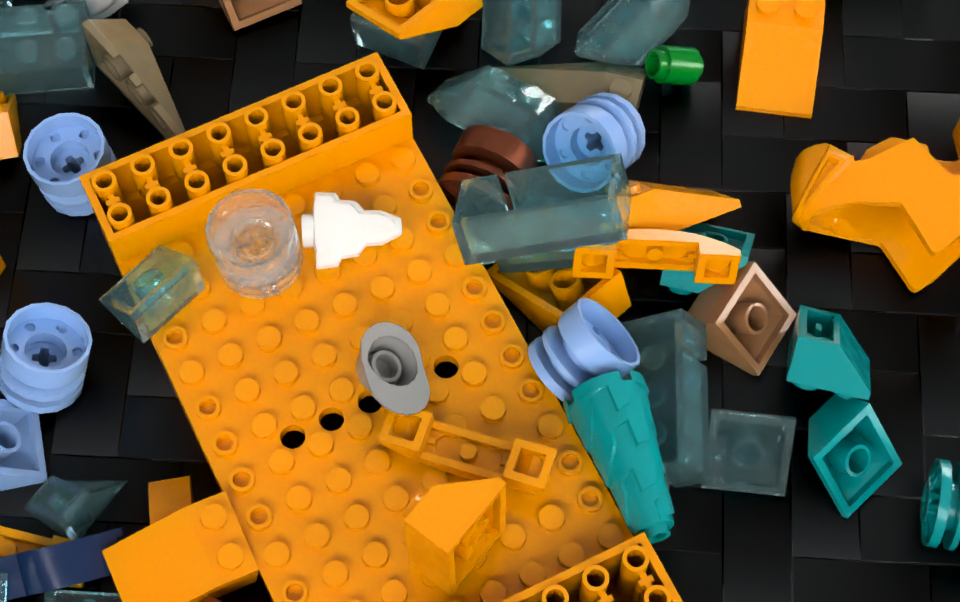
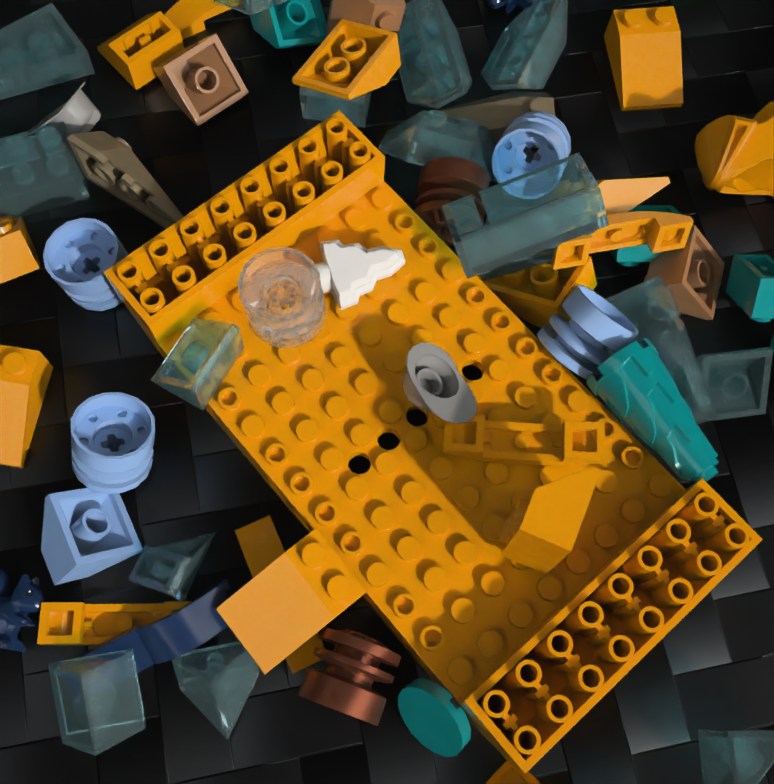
camera: 20 degrees left, 5 degrees up
green brick [645,45,704,85] -> none

